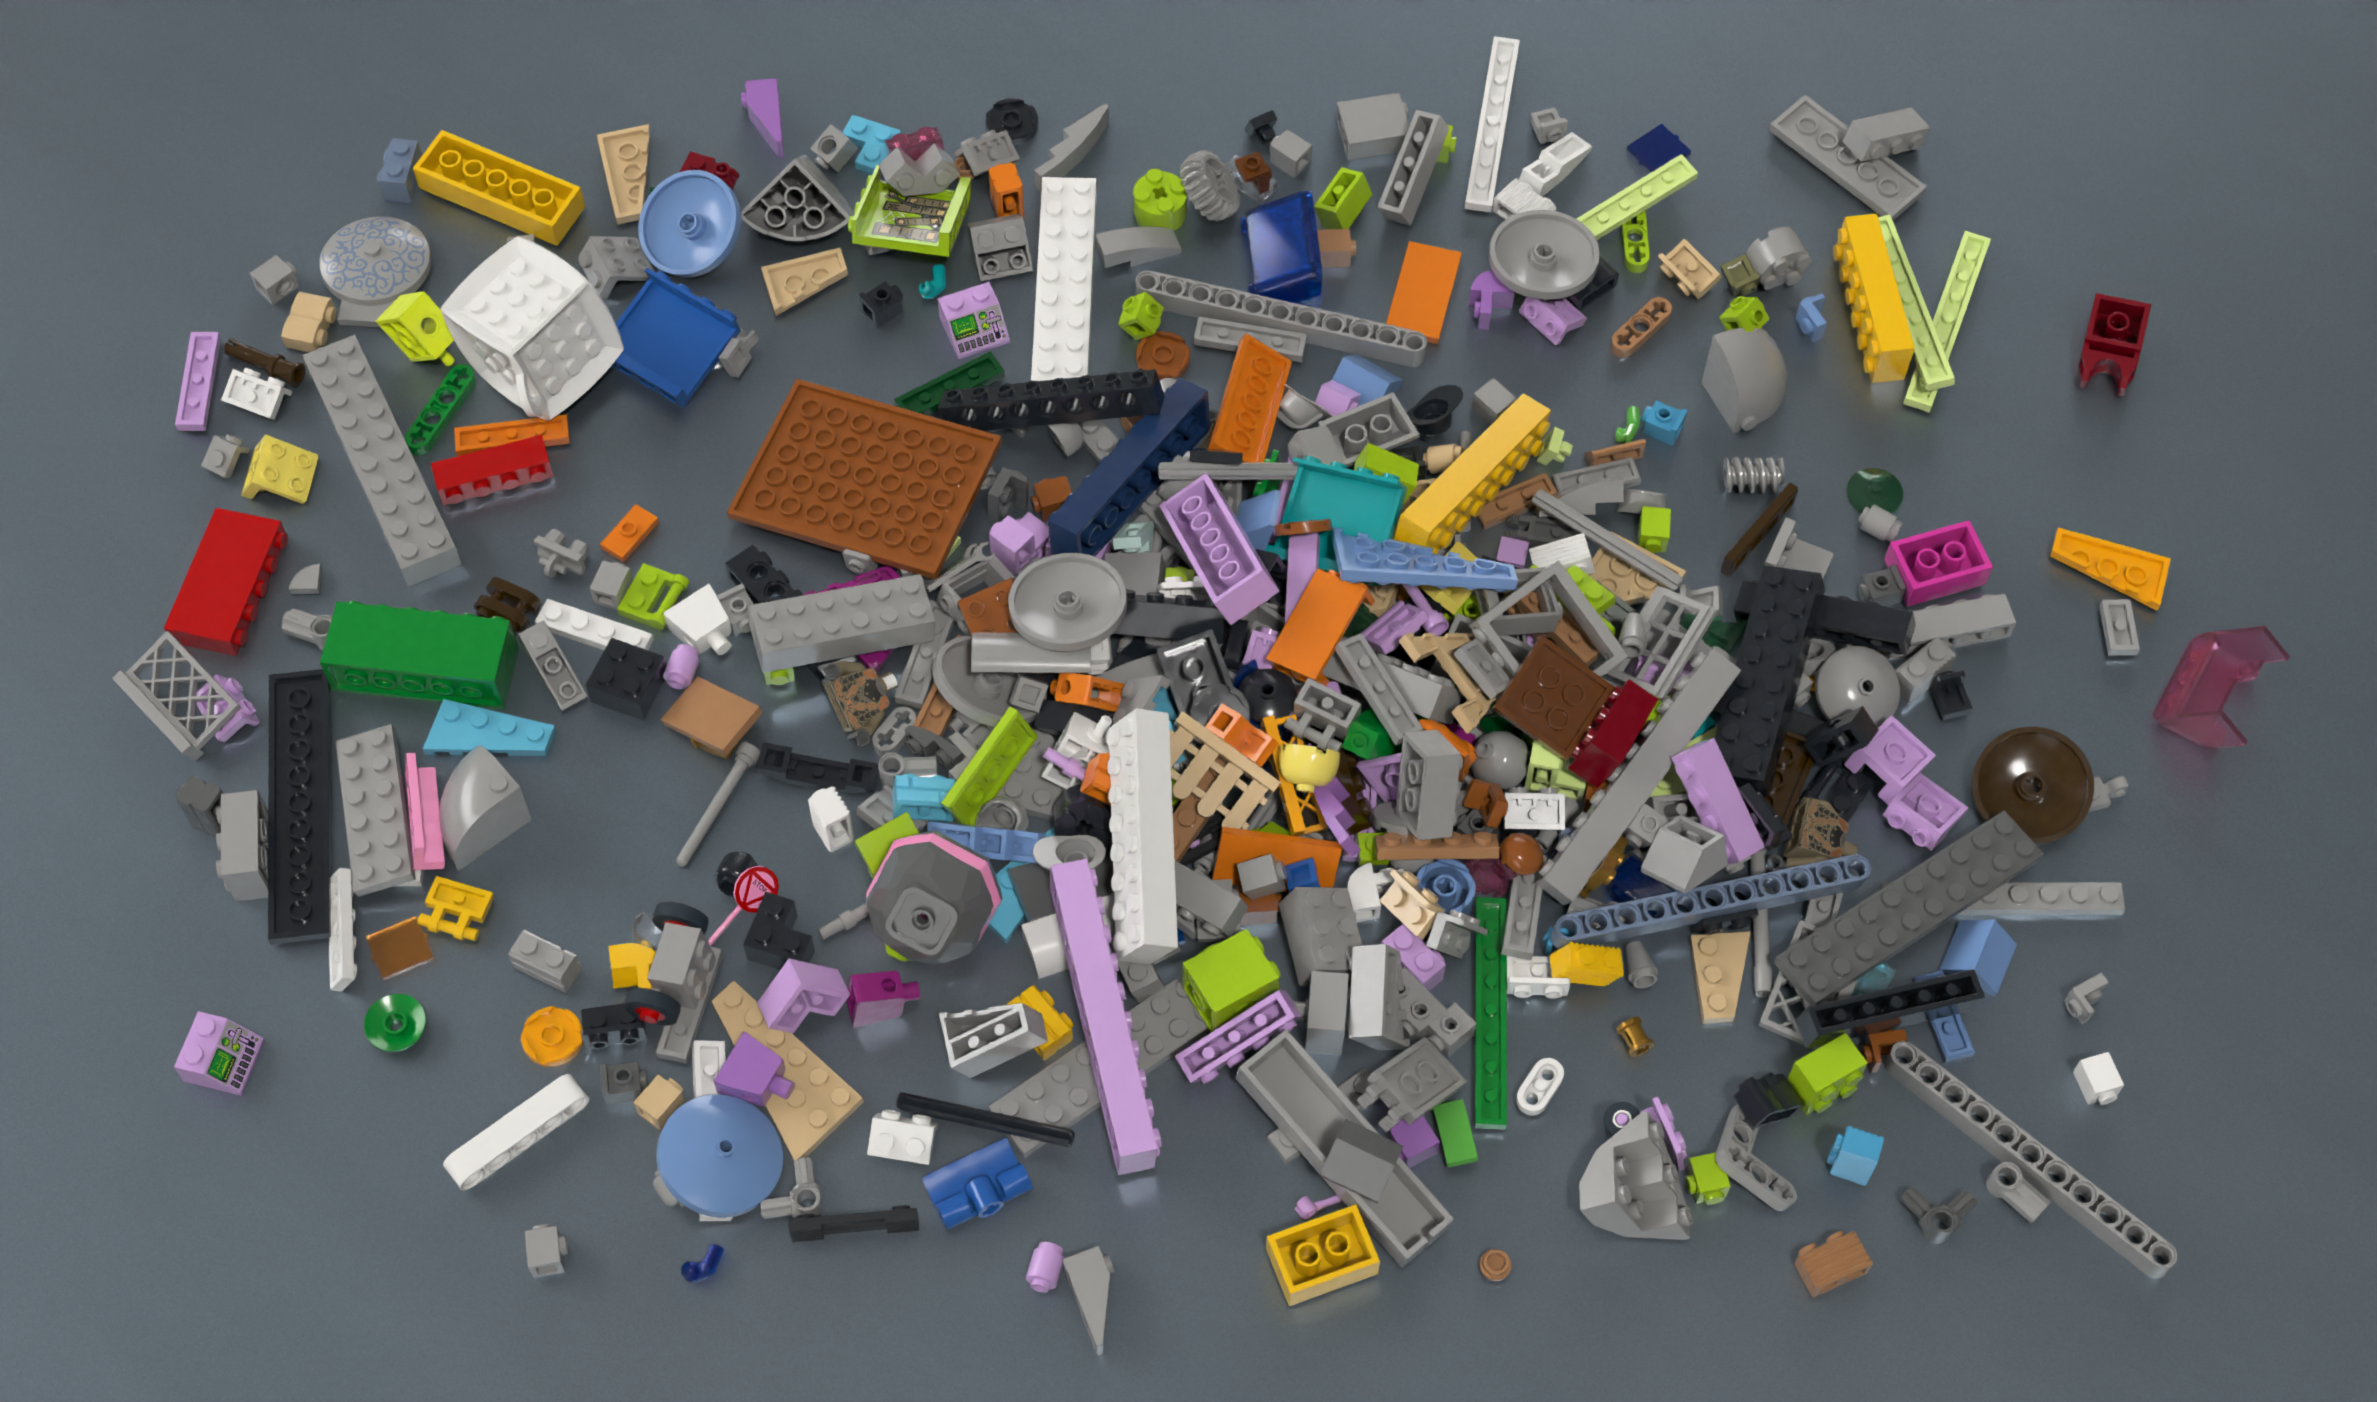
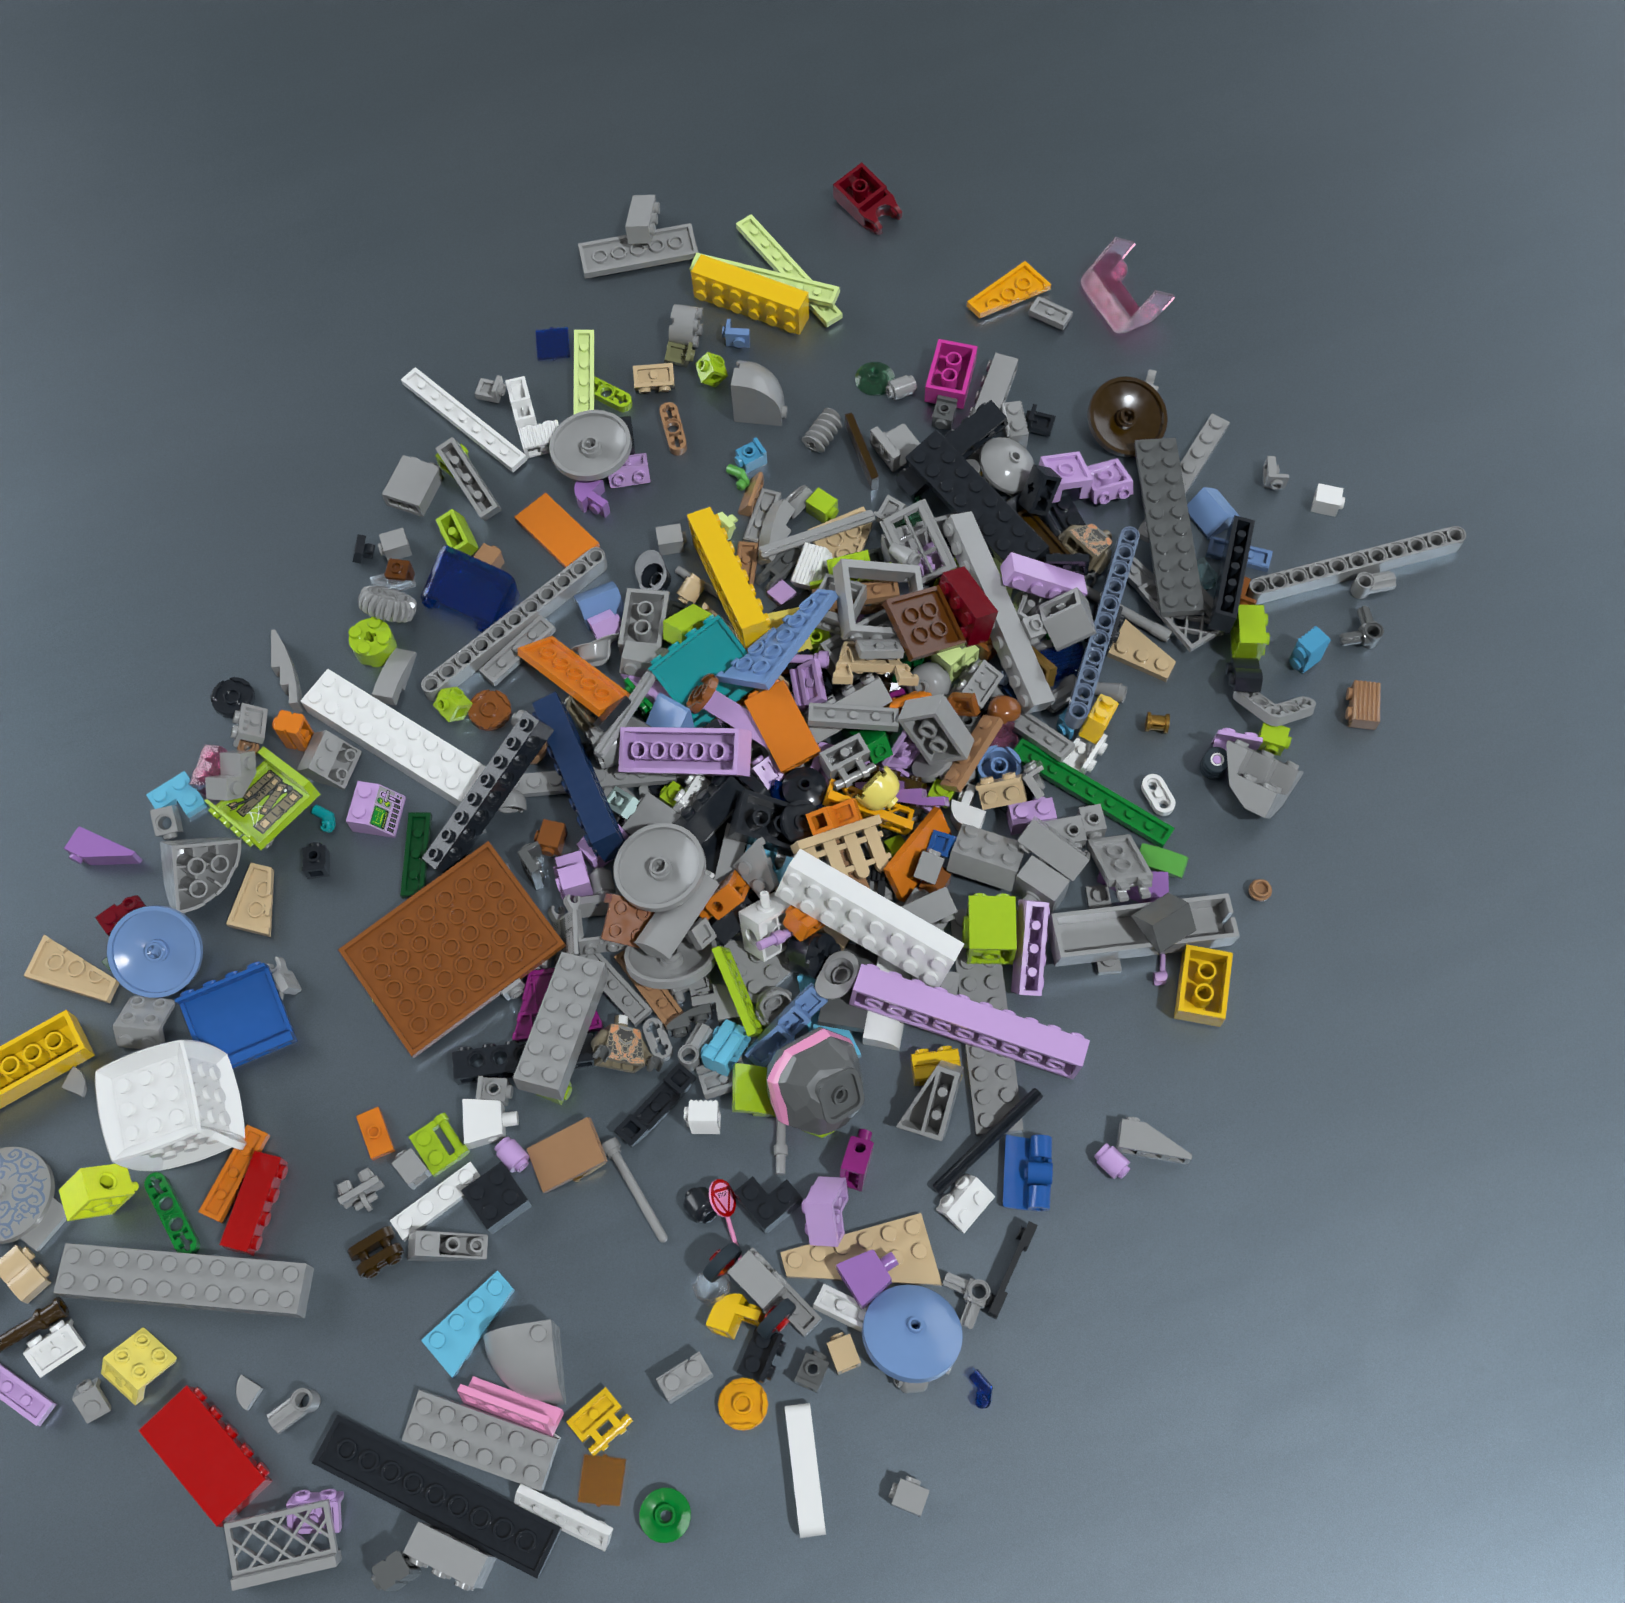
camera: 55 degrees left, 5 degrees up
green brick [320,601,519,710] -> none

